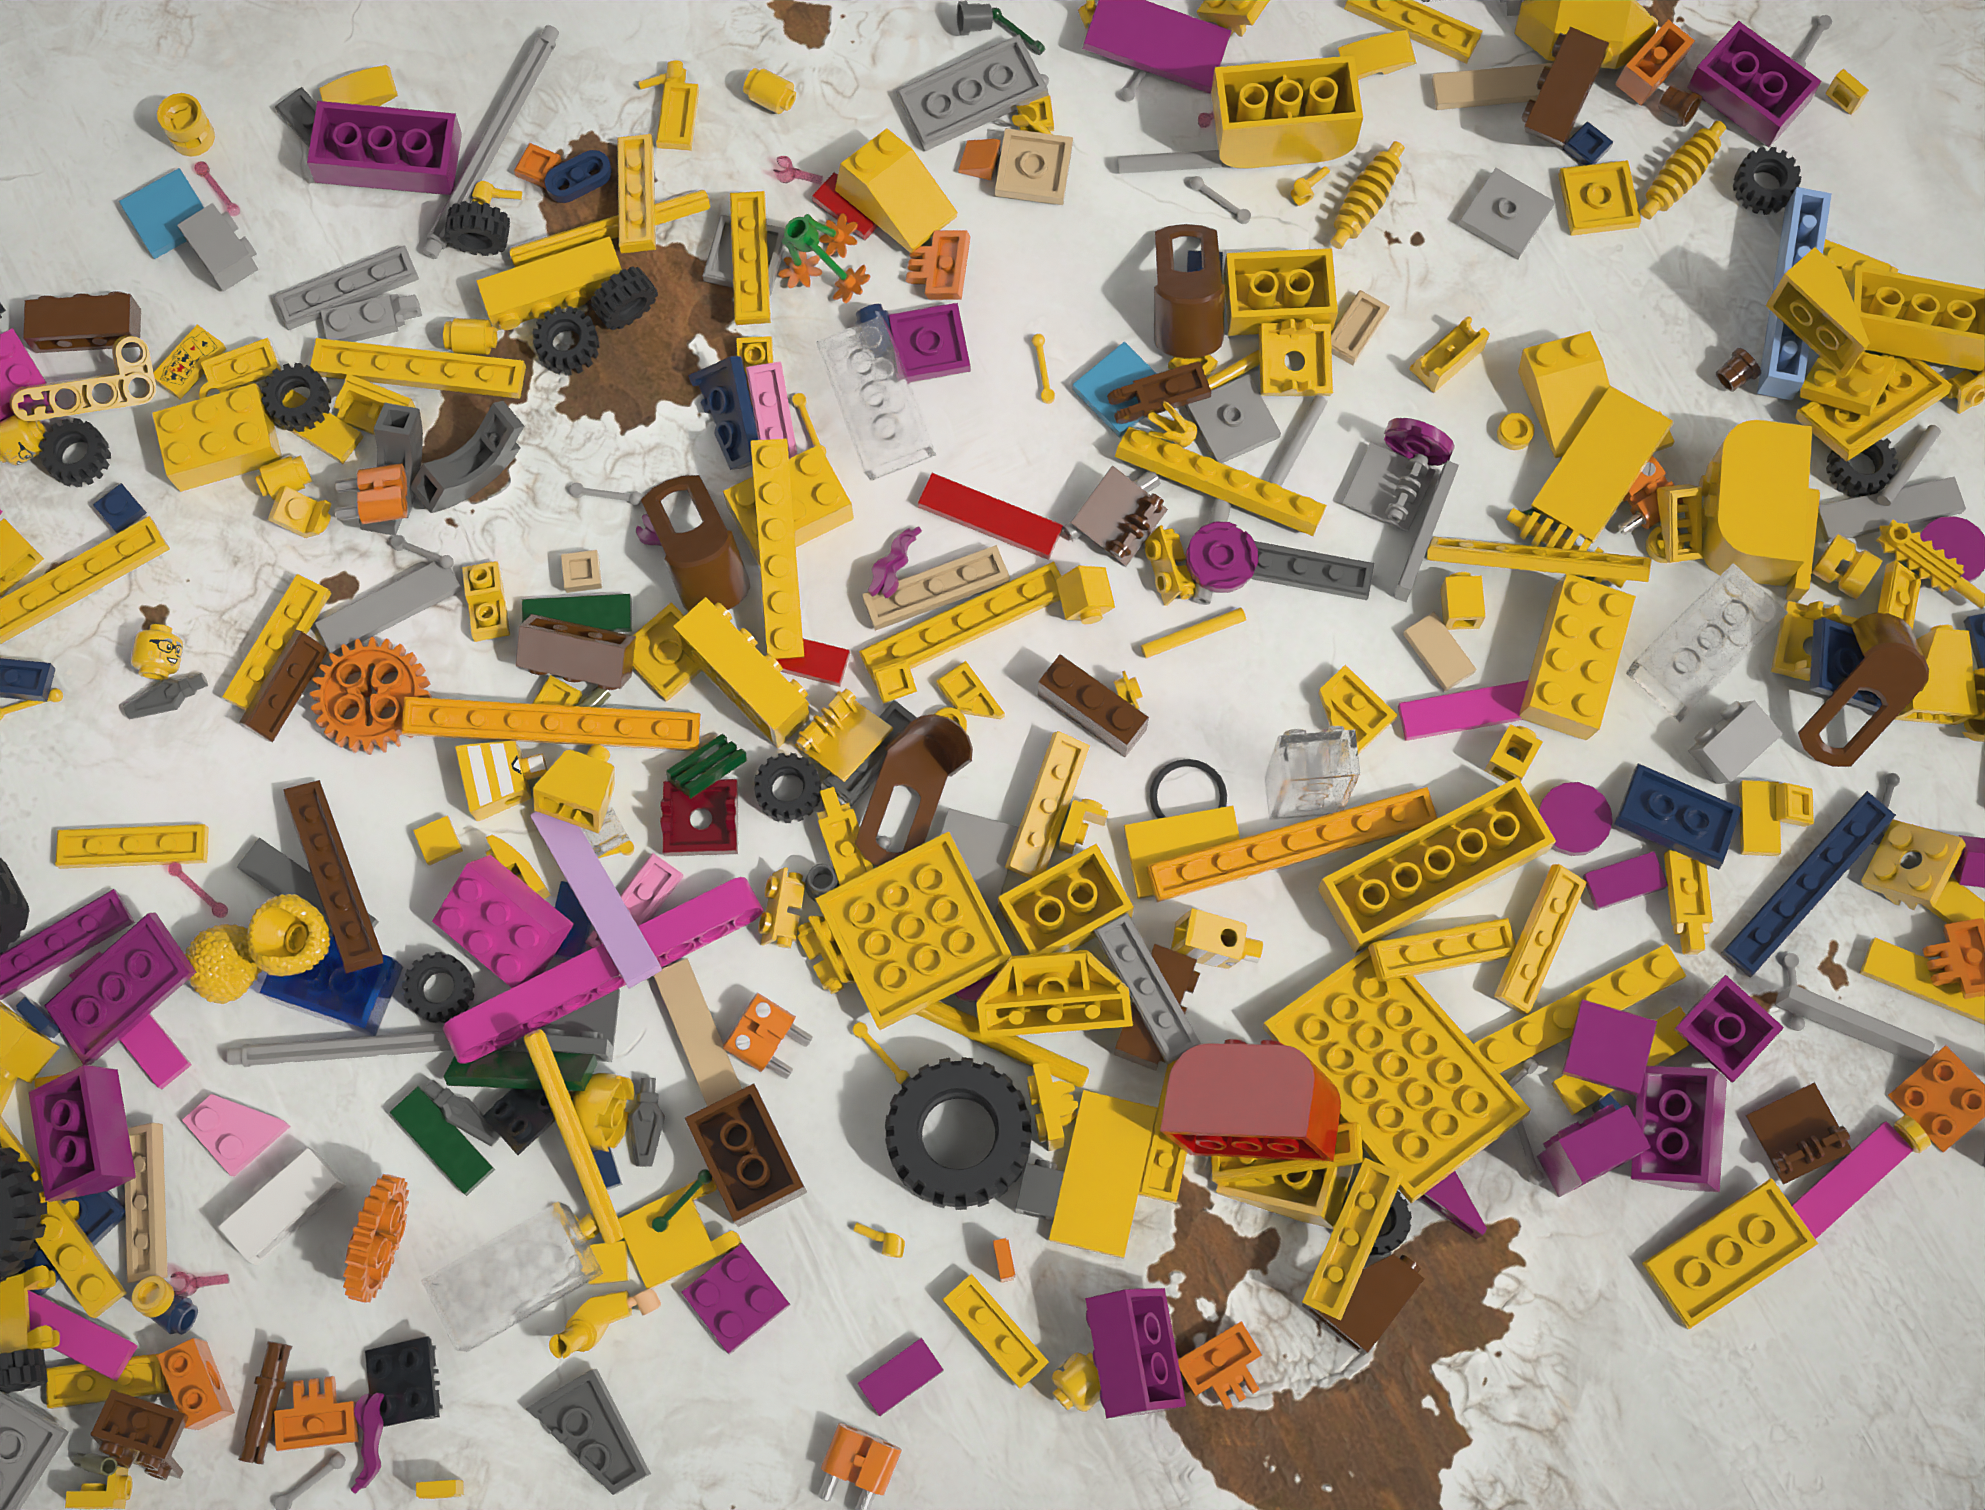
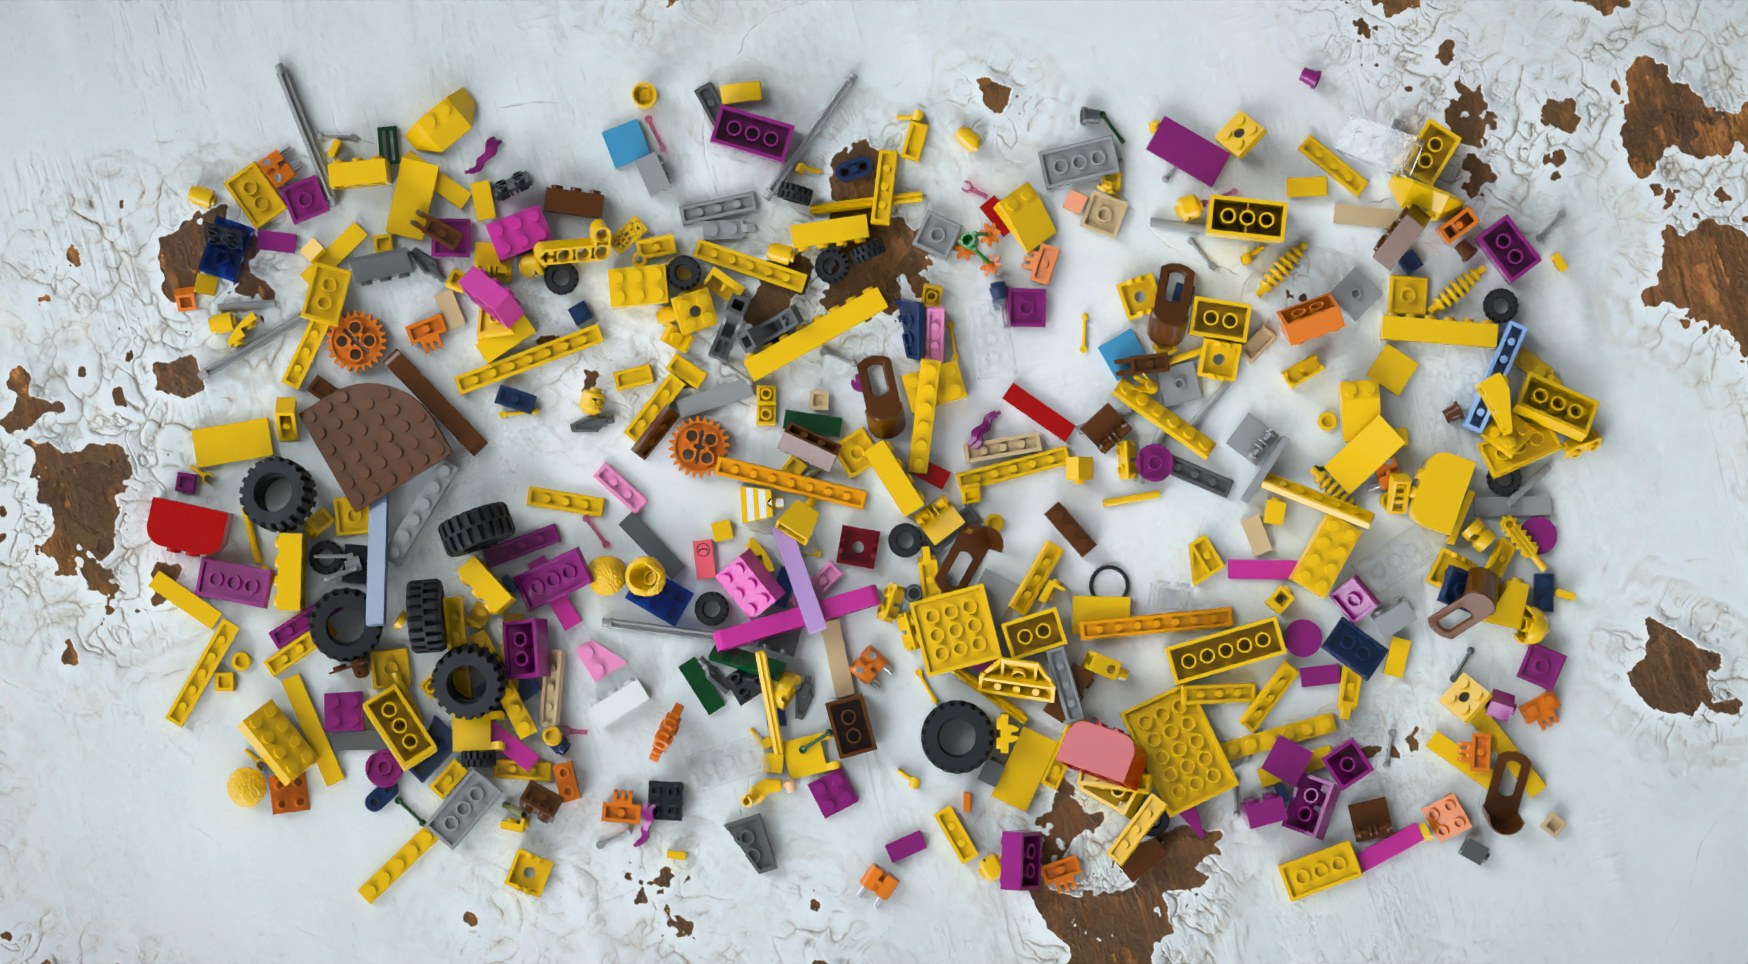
camera: 10 degrees right, 15 degrees up
reddish brown pin [238,1341,293,1465] -> none
reddish brown plate [283,780,383,973] -> none
orange piece [335,463,408,524] -> none
orange tile [514,143,562,189] -> none
dark green tile [666,733,747,799] -> none
yellow tile [730,191,771,325] -> none
yellow tile [936,661,1005,720] -> none
yellow plate [1114,670,1143,709] -> none
magenta tile [1384,418,1455,466] -> none
dark blue tile [1721,791,1896,978] -> none
yellow tile [1775,782,1814,827] -> none
light grey tile [1775,985,1935,1063] -> none
none -> bright pink tile [593,462,649,514]
none -> yellow tile [613,364,655,391]
none -> yellow tile [666,353,708,390]
none -> yellow piece [670,287,719,335]
none -> coral tile [693,539,716,580]
none -> yellow brick [743,286,888,382]
none -> yellow piece [1116,272,1158,321]
none -> yellow head [1174,194,1204,221]
none -> orange brick [1276,292,1345,346]
none -> tile [1329,574,1381,624]
none -> yellow tile [1366,343,1419,396]
none -> yellow brick [1379,312,1498,348]

